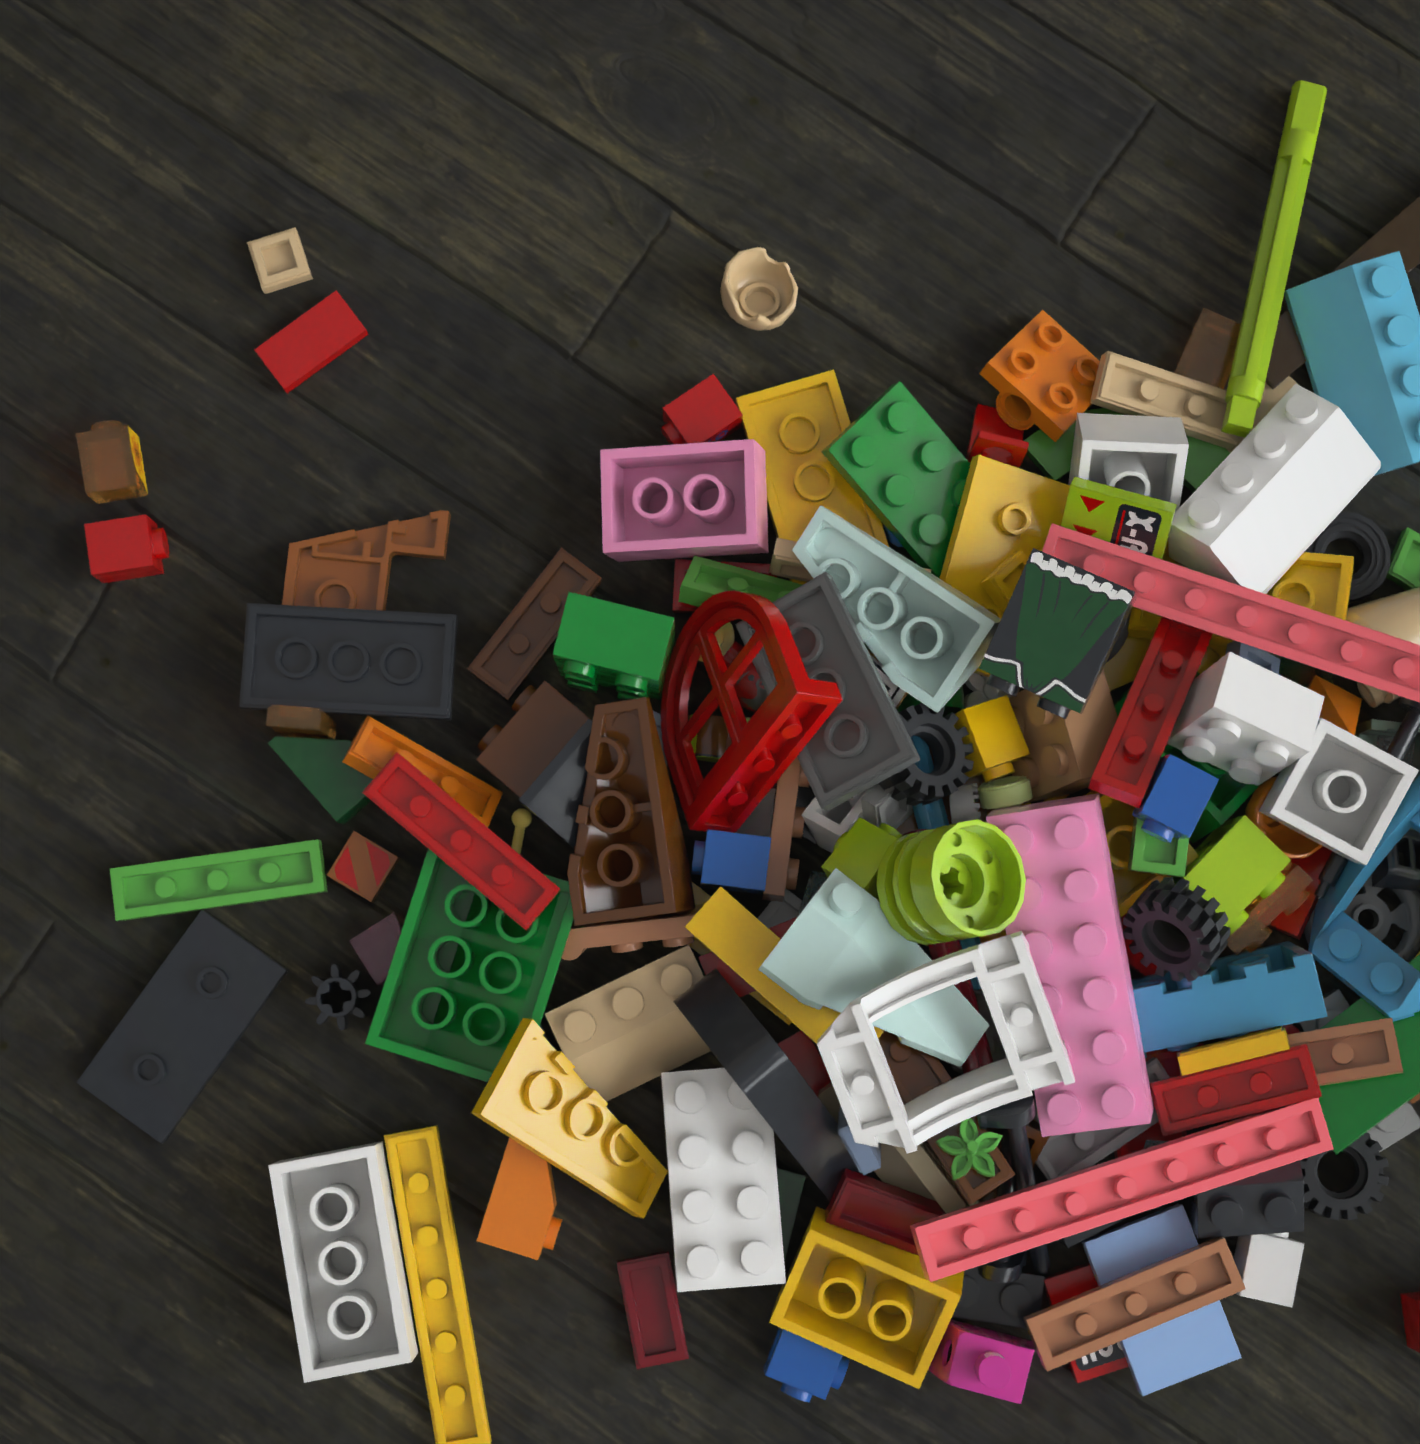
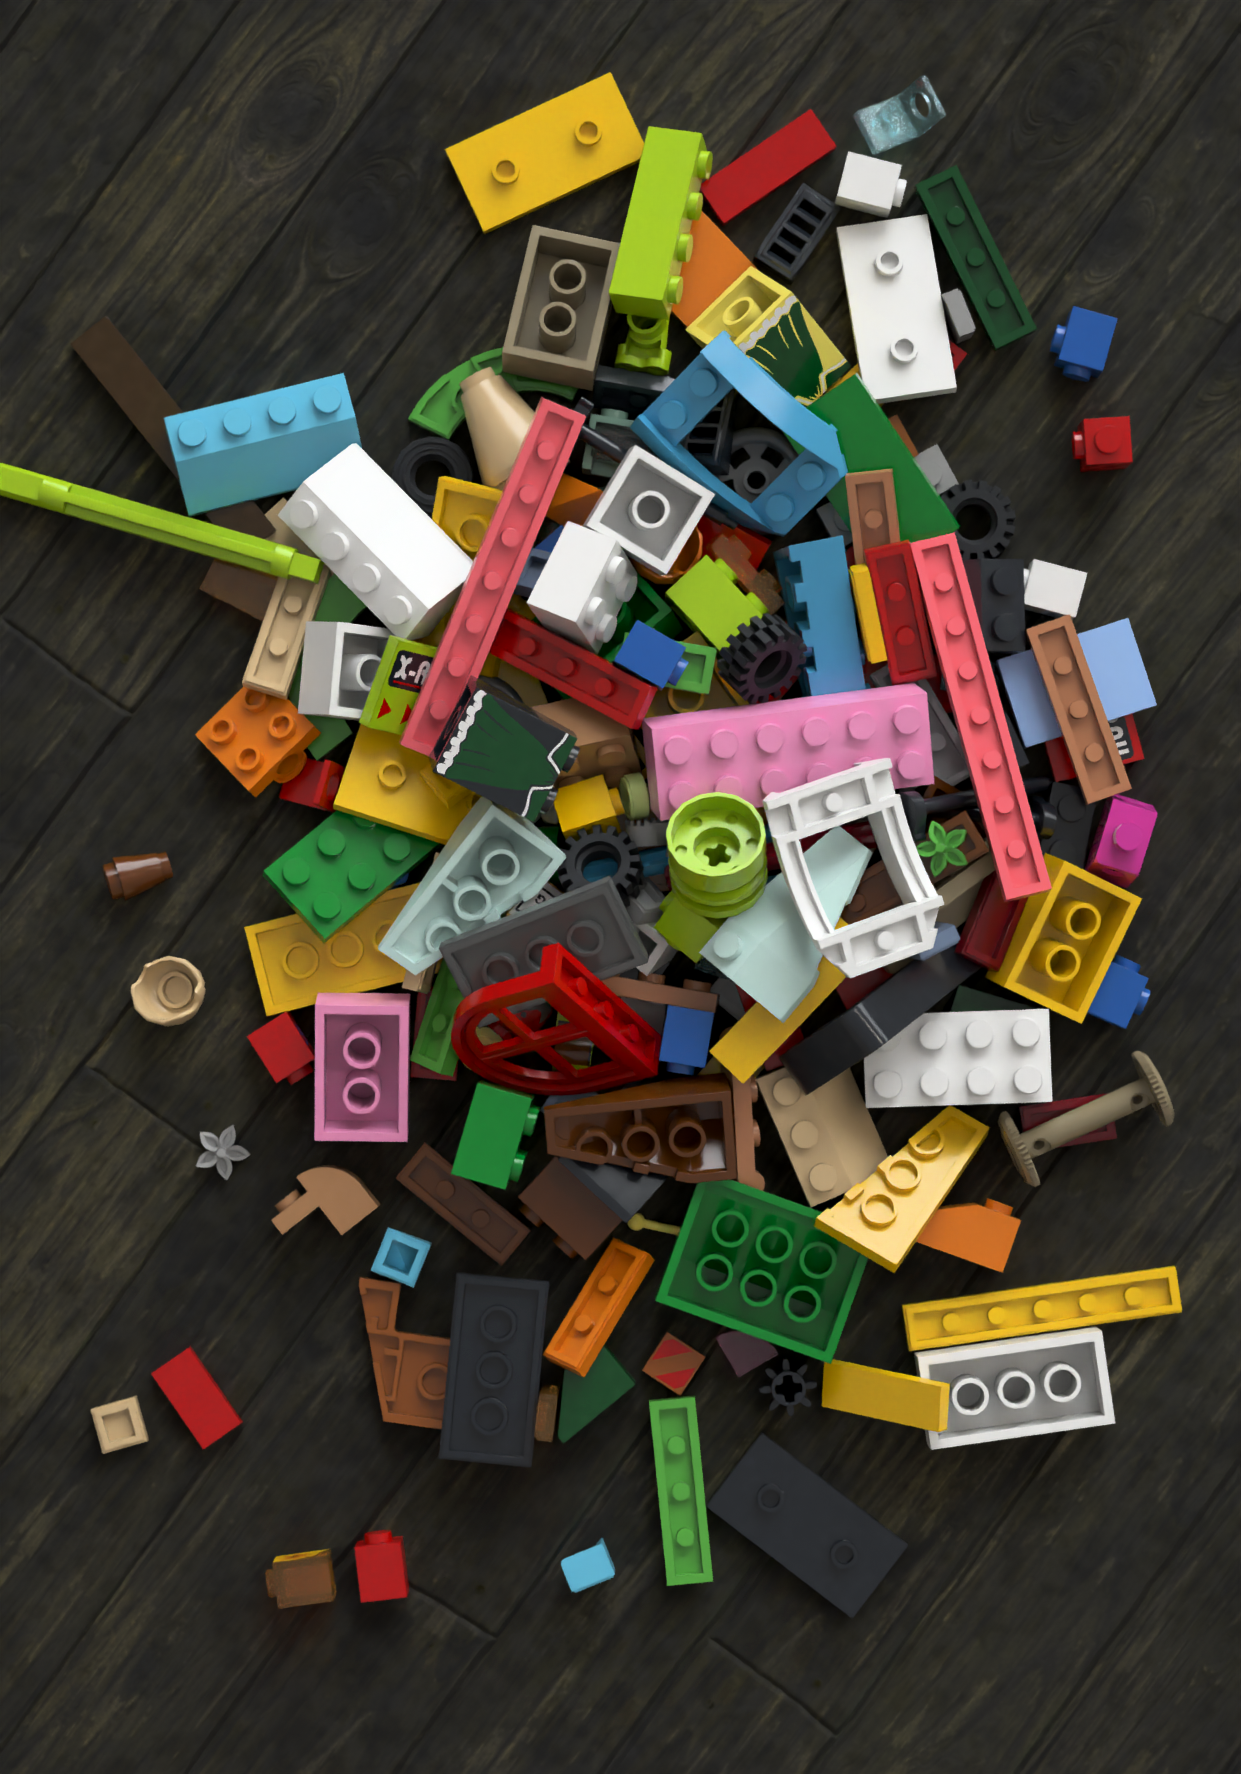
camera: 80 degrees left, 5 degrees up
red tile [362,752,561,931] -> none
none -> reddish brown cone [102,851,173,901]
none -> light grey plant [196,1125,250,1180]
none -> medium nougat brick [271,1165,381,1235]
none -> medium azure slope [371,1227,432,1288]
none -> medium azure slope [561,1538,615,1593]
none -> yellow tile [822,1359,950,1432]
none -> dark tan hose [998,1051,1175,1187]

